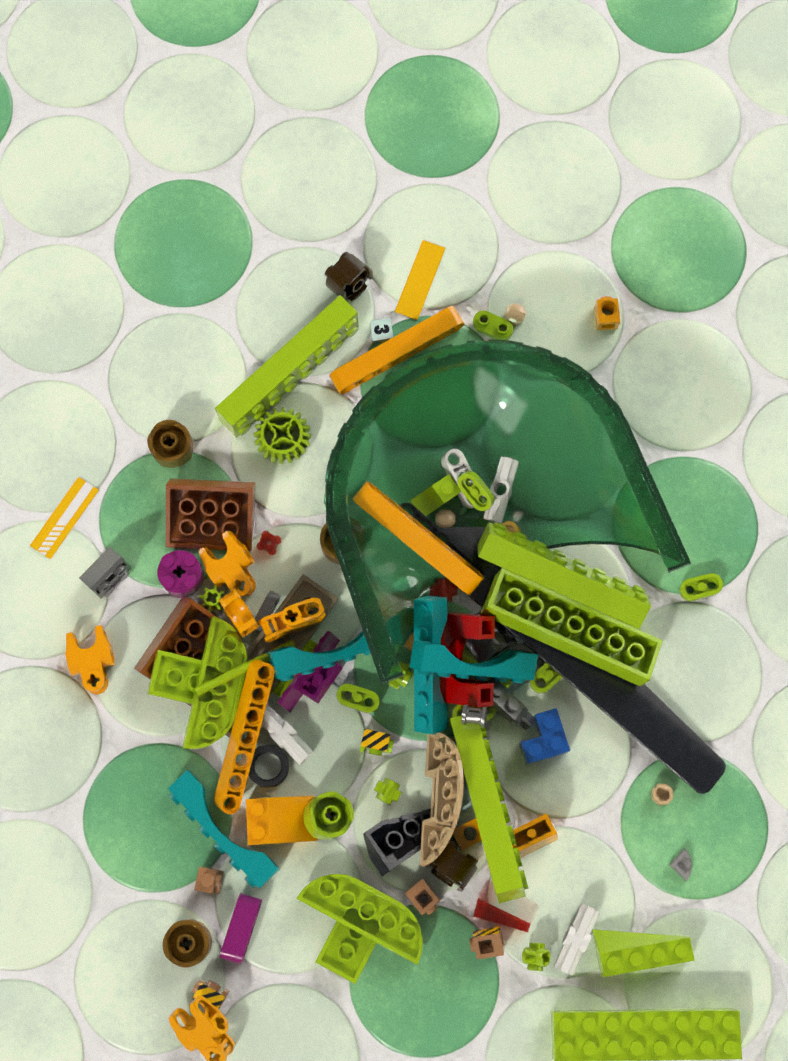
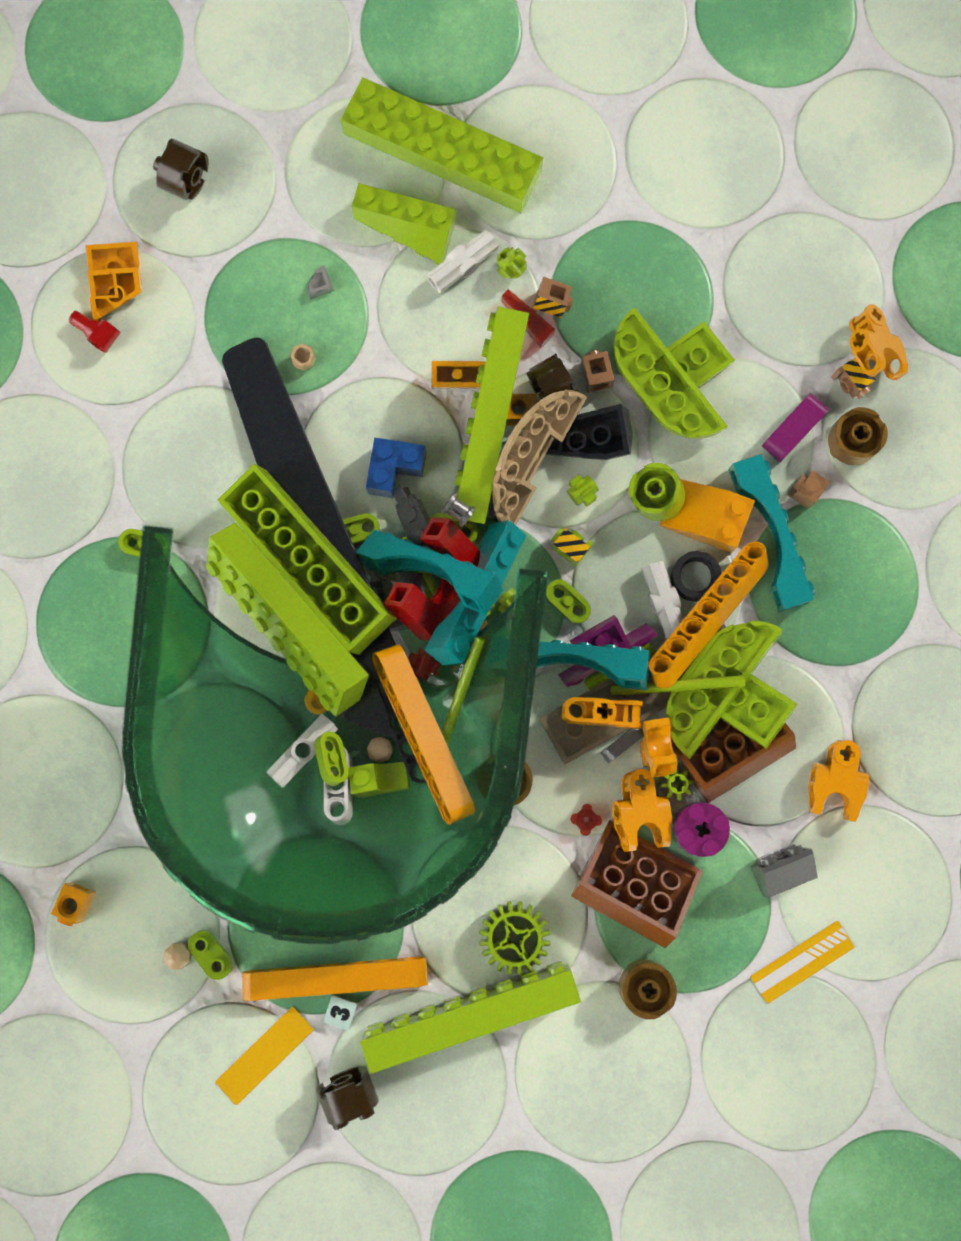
camera: 155 degrees left, 5 degrees up
none -> lime piece [441,636,485,746]

